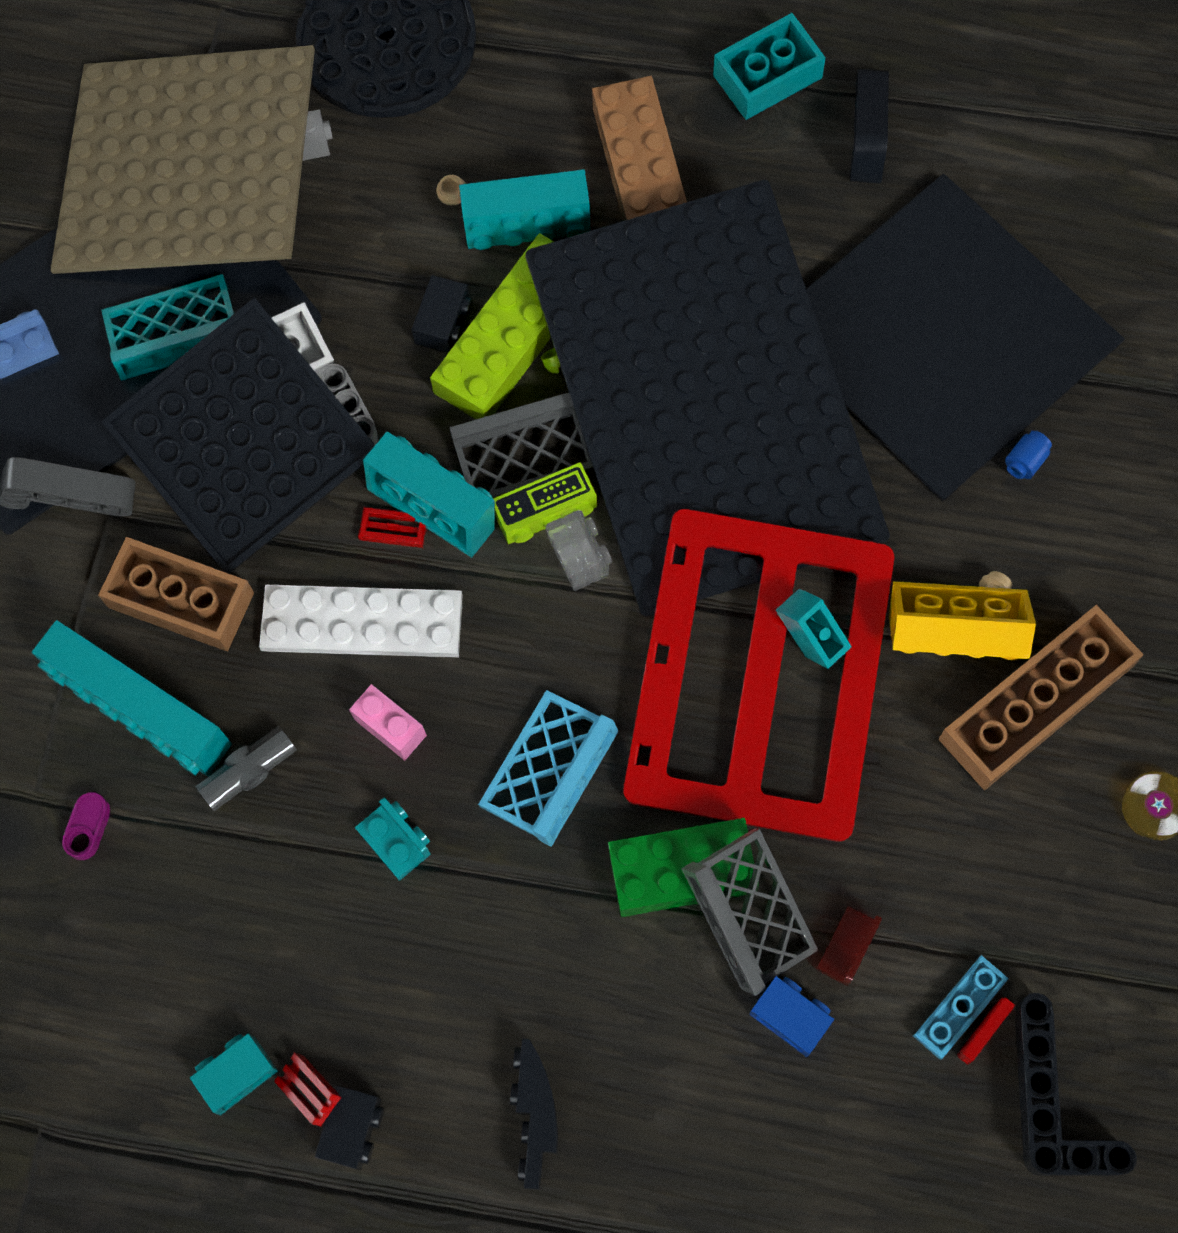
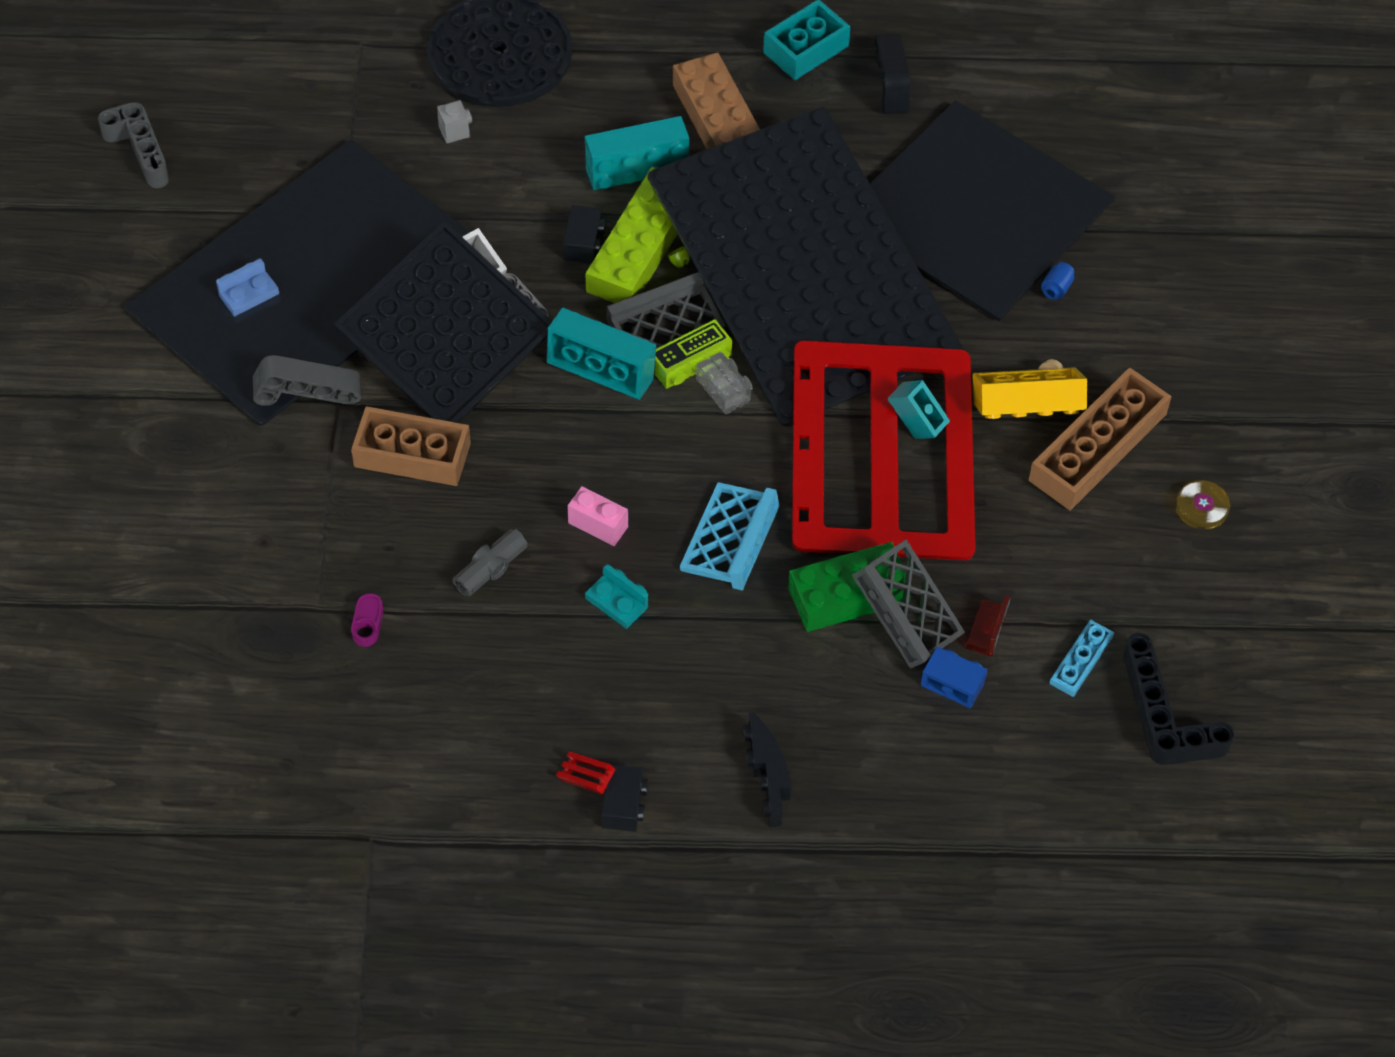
camera: 15 degrees left, 15 degrees down
teal brick [31,620,232,777] -> none
dark tan baseplate [50,45,315,274] -> none
teal fence [101,274,234,381] -> none
teal brick [190,1034,278,1115] -> none
white plate [259,585,463,658] -> none
red tile [358,507,426,548] -> none
tan plate [436,175,466,205] -> none
red tile [957,997,1015,1065] -> none

